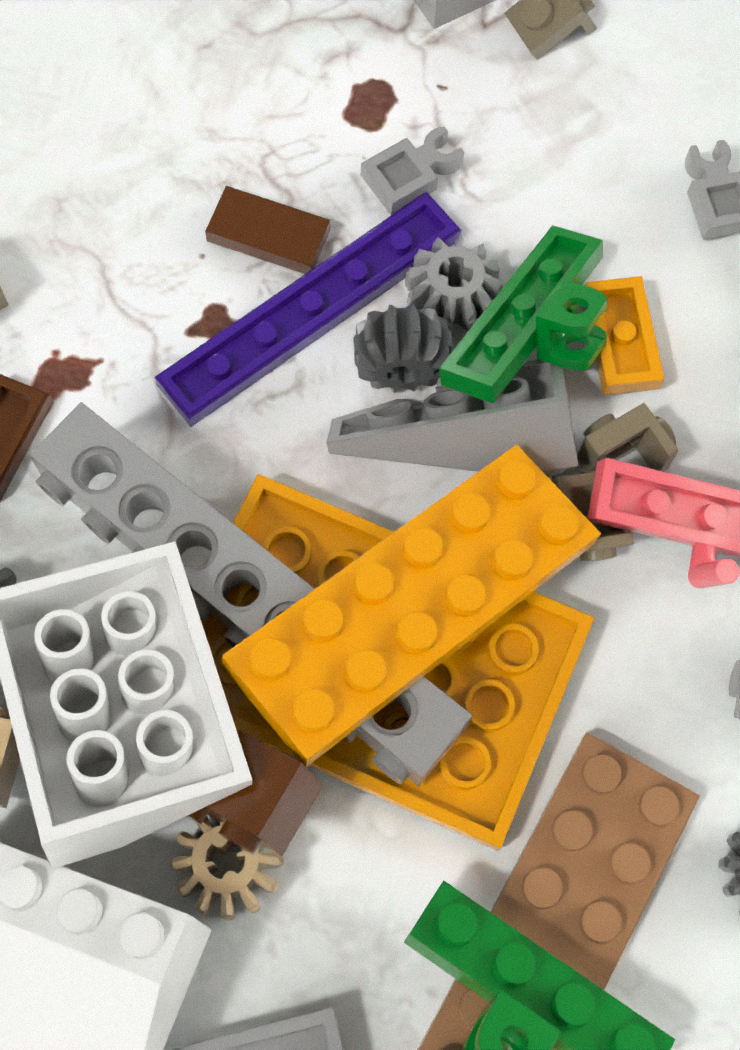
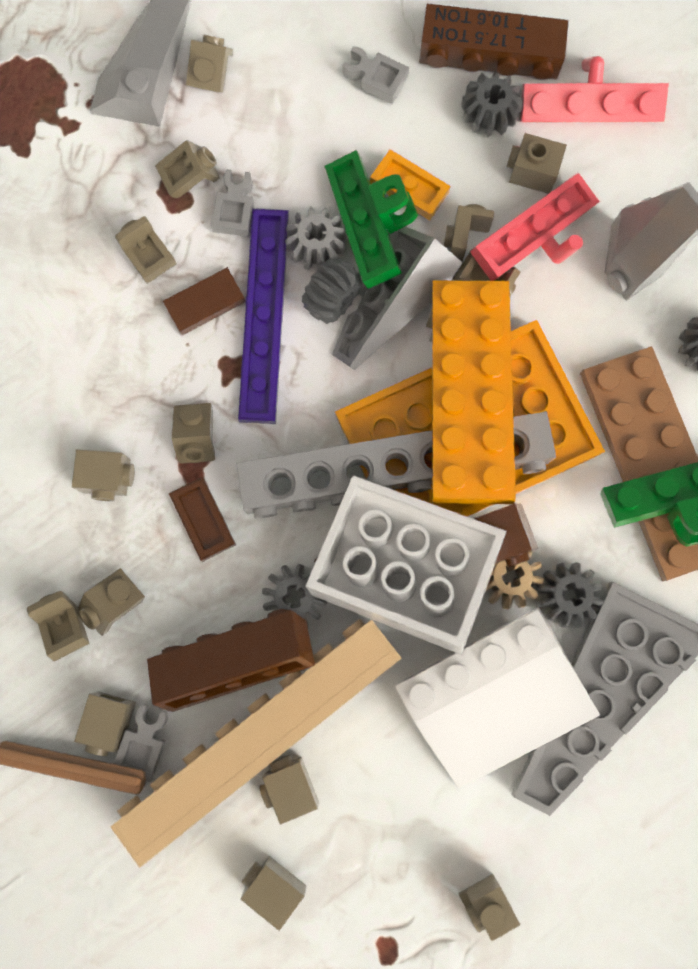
camera: 45 degrees left, 10 degrees up
none -> dark tan bracket [115,216,177,284]
none -> dark tan bracket [155,140,220,199]
none -> dark tan bracket [171,403,215,463]
none -> dark grey gear [536,562,604,628]

